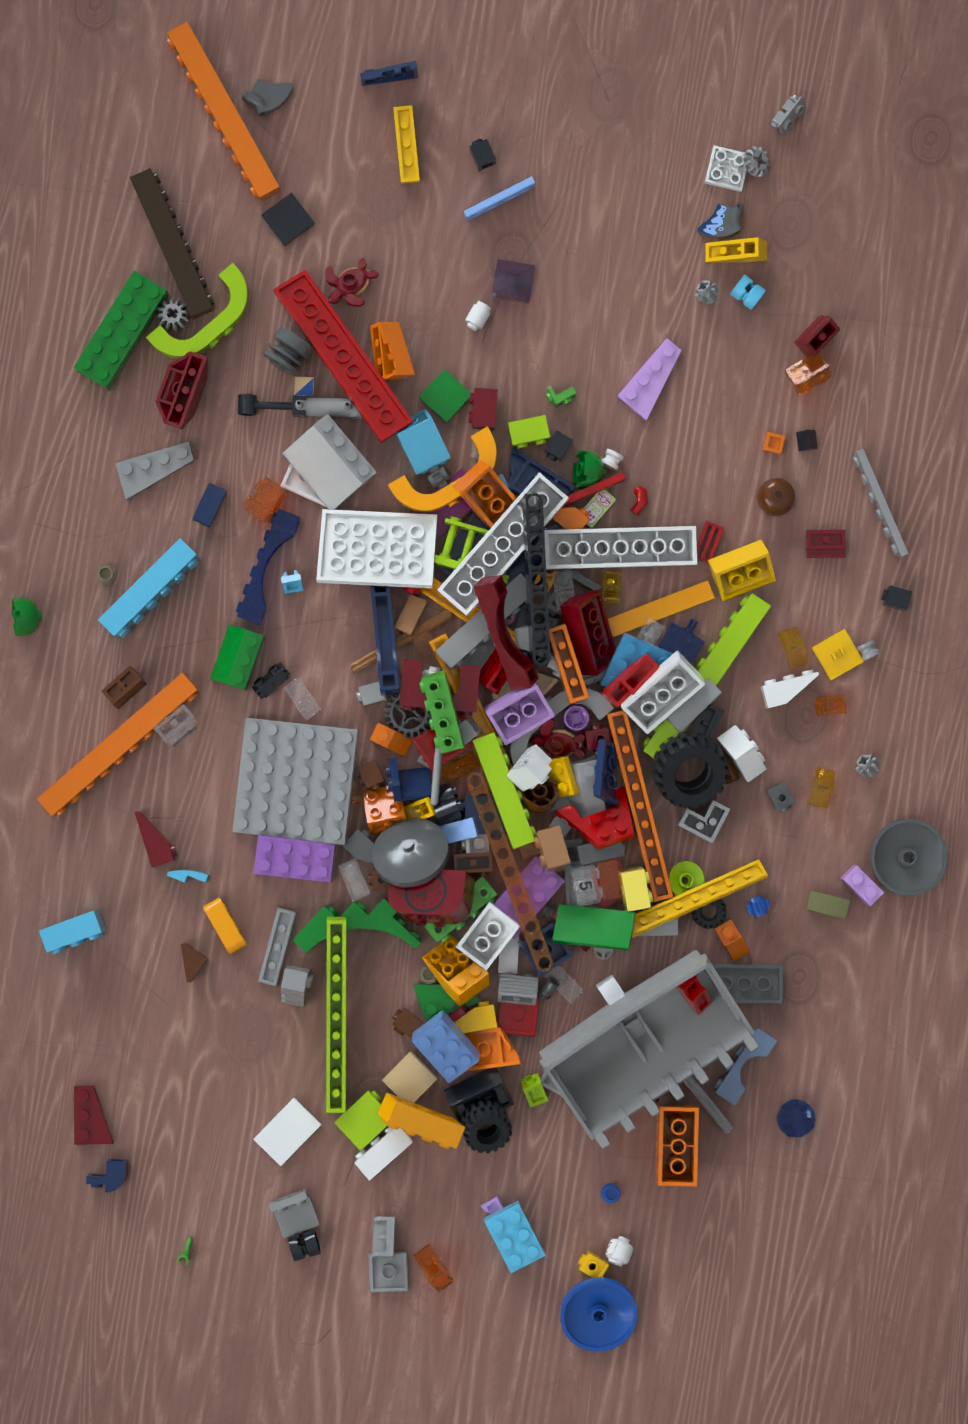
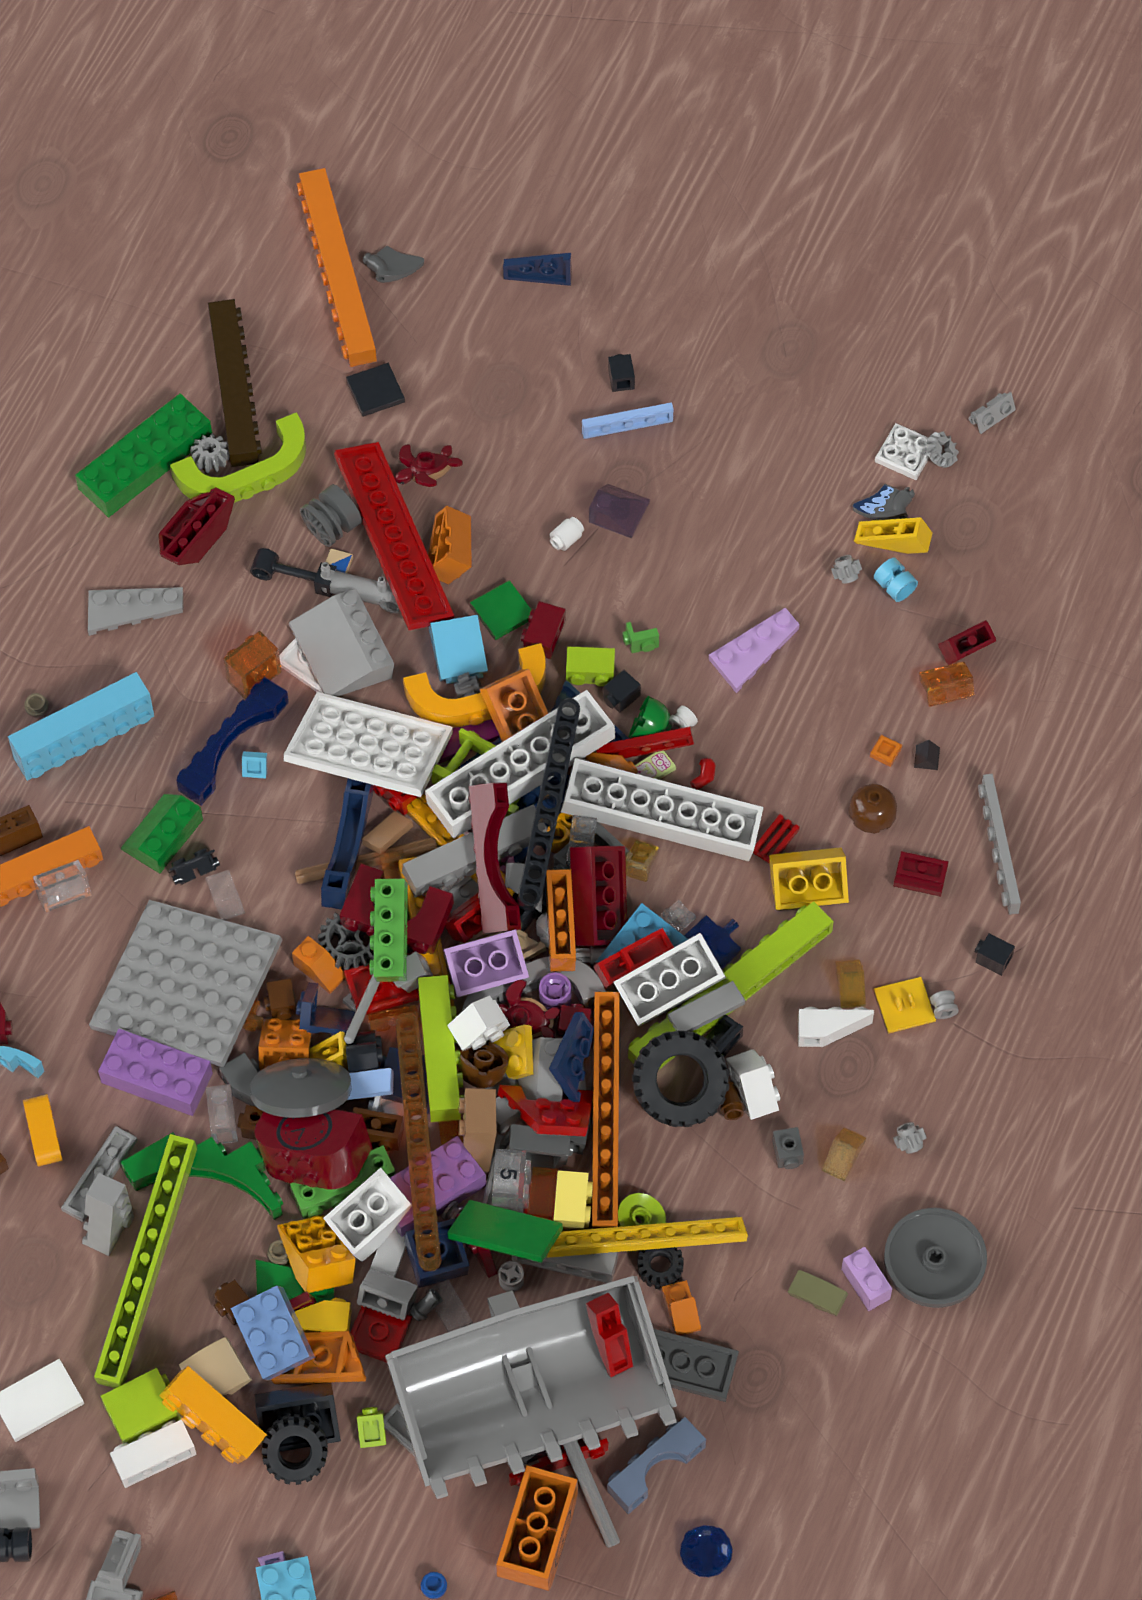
camera: 20 degrees right, 25 degrees down
dark blue slope [192,483,227,528] -> none
light grey brick [356,681,386,706] -> none
yellow plate [393,105,420,184] -> none
light orange tile [608,580,715,637] -> none
light grey brick [677,800,730,843] -> none
blue gear [746,895,771,918] -> none
clear orange bracket [815,694,847,716] -> none

